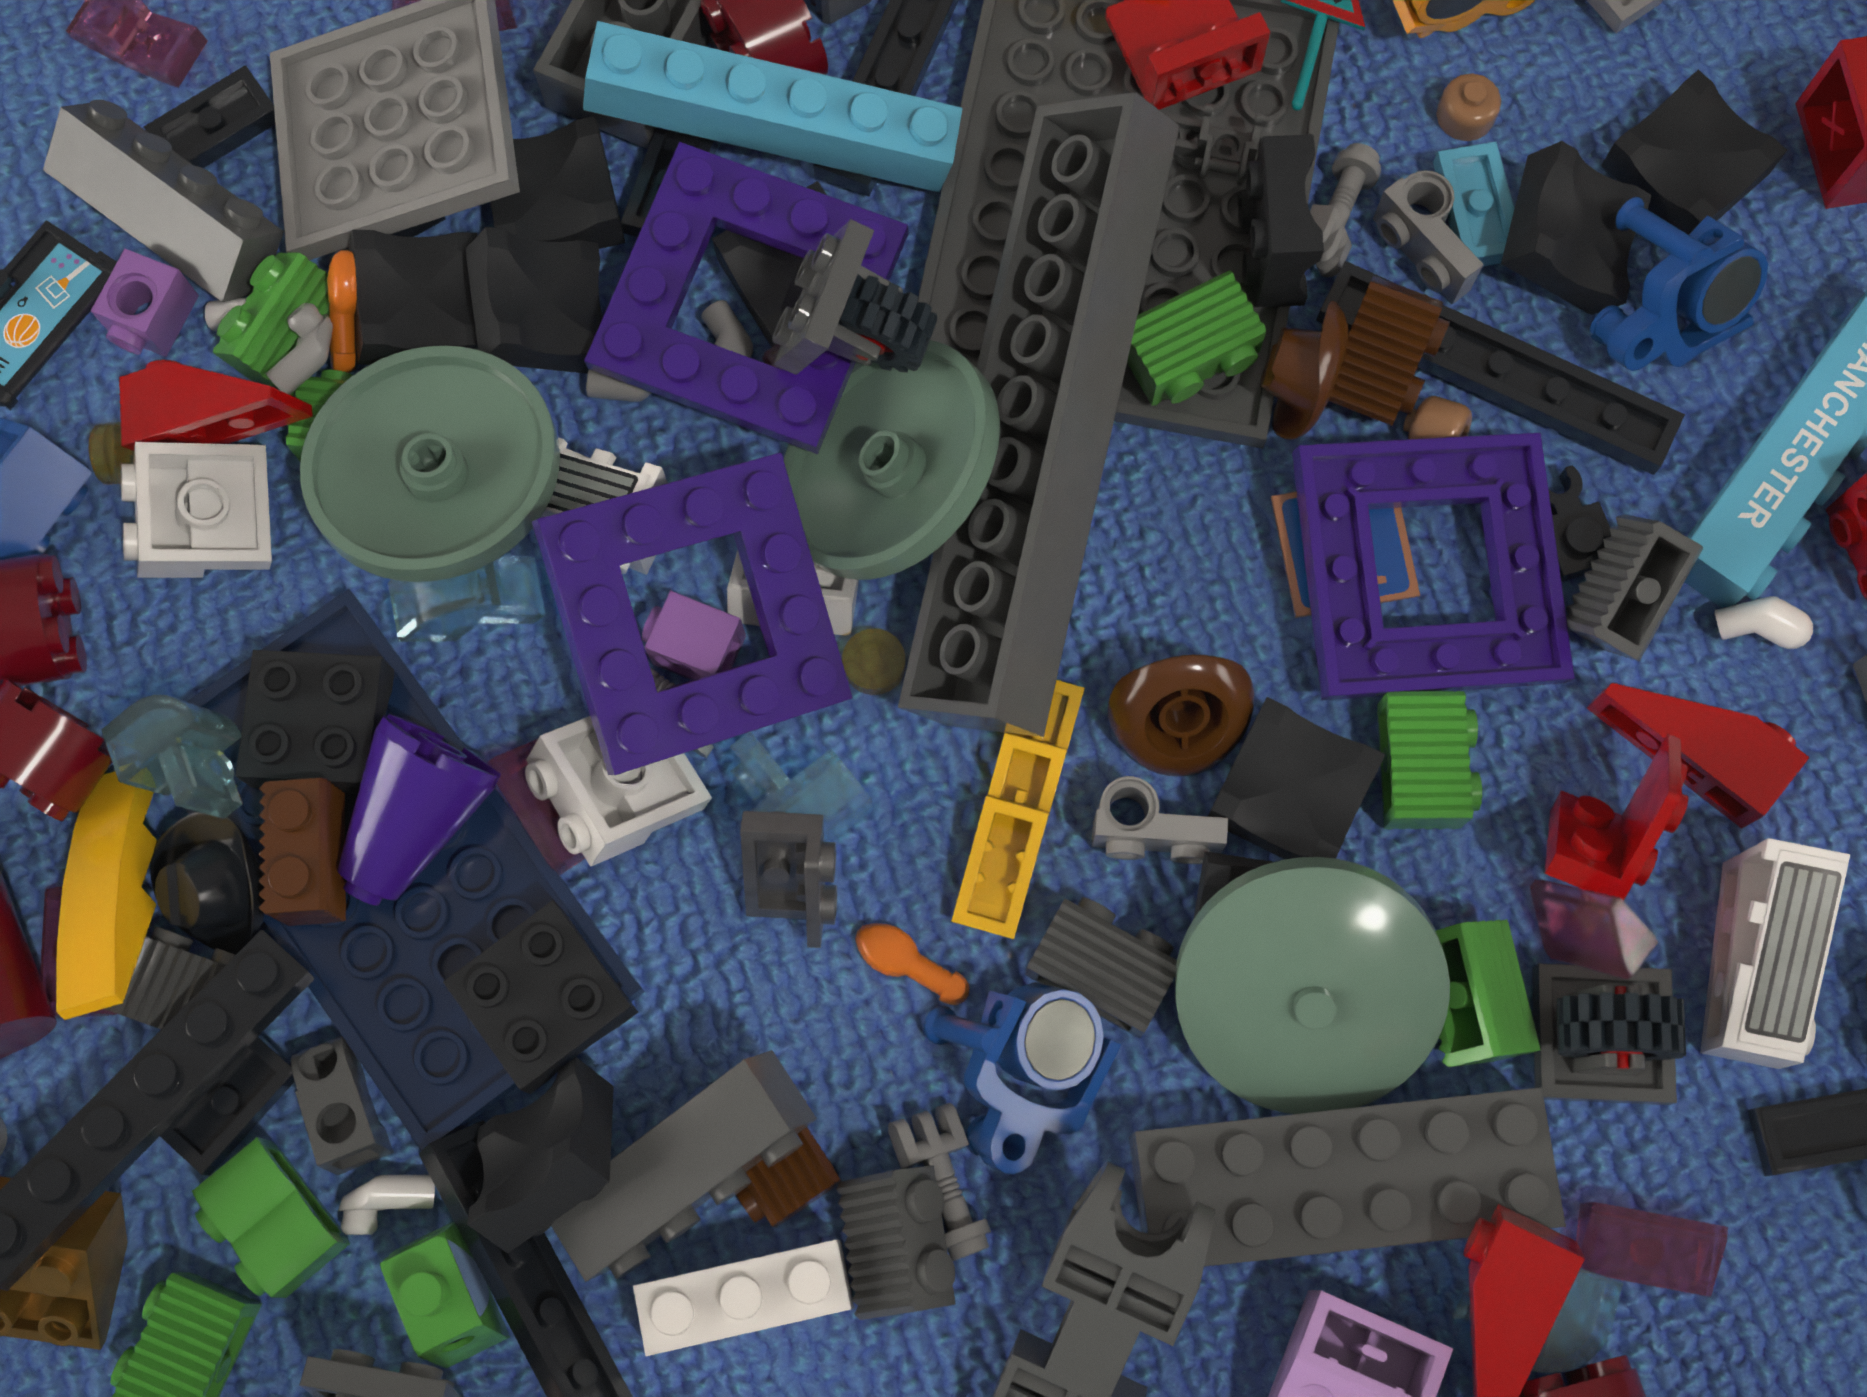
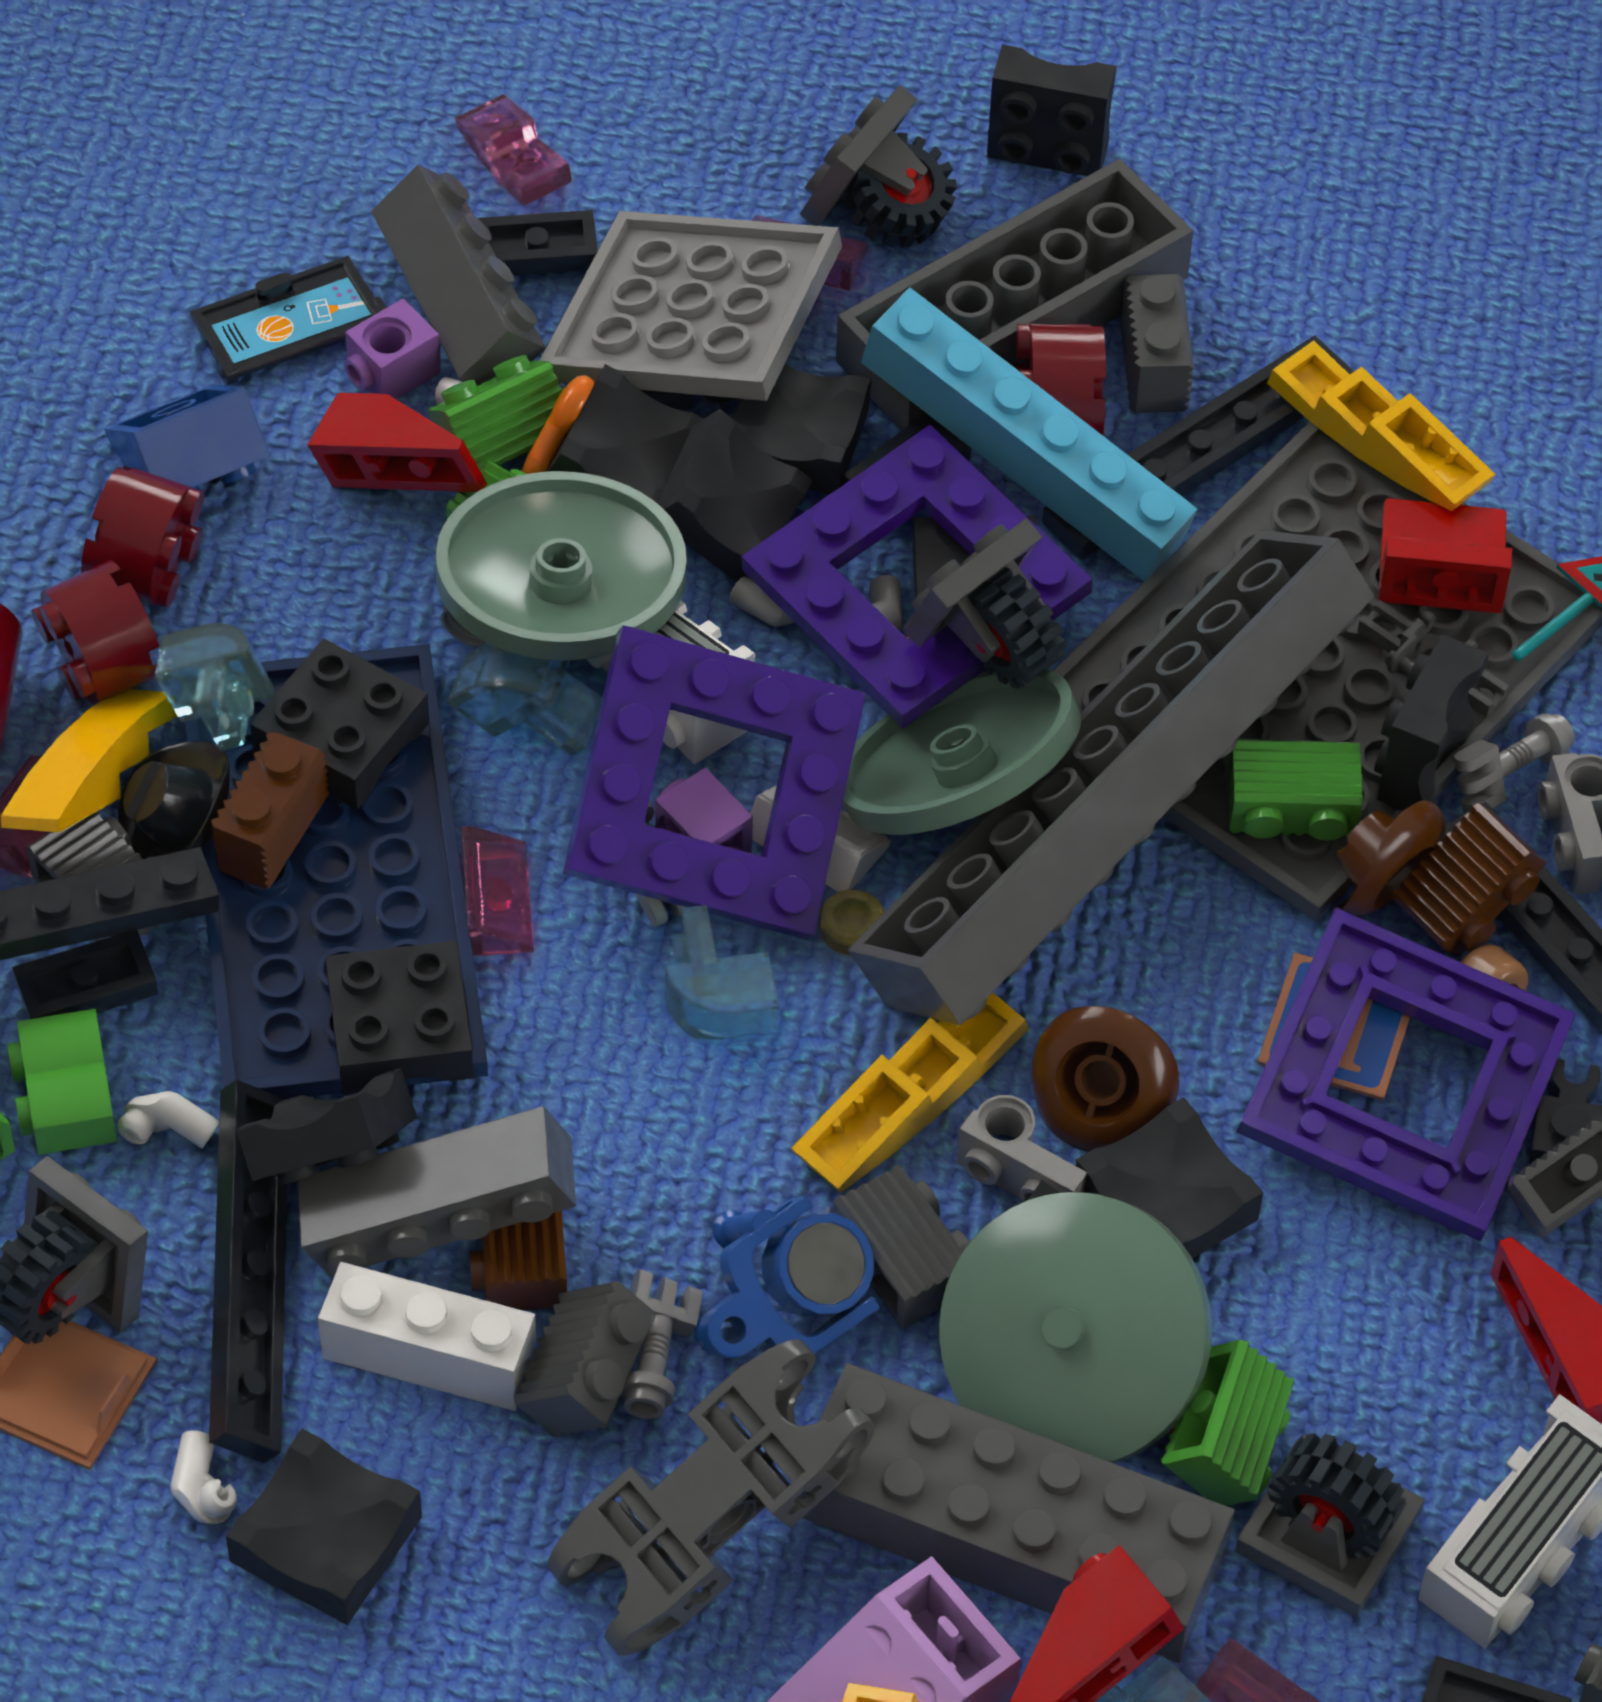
camera: 25 degrees right, 20 degrees down
clear yellow tile [89,422,134,485] -> none
white plate [121,442,272,578] -> none
light grey arm [266,303,334,395] -> none
dark grey leg [291,1036,394,1175] -> none
dark purple cone [337,714,501,906] -> none
bright green torso [380,1221,510,1368] -> none
white plate [525,716,712,867] -> none
flat silver bracket [740,811,837,948] -> none
orange piece [855,923,970,1005] -> none
bright green brick [1377,691,1482,830] -> none
clear pink slope [1530,879,1658,979] -> none
red bracket [1545,734,1689,905] -> none

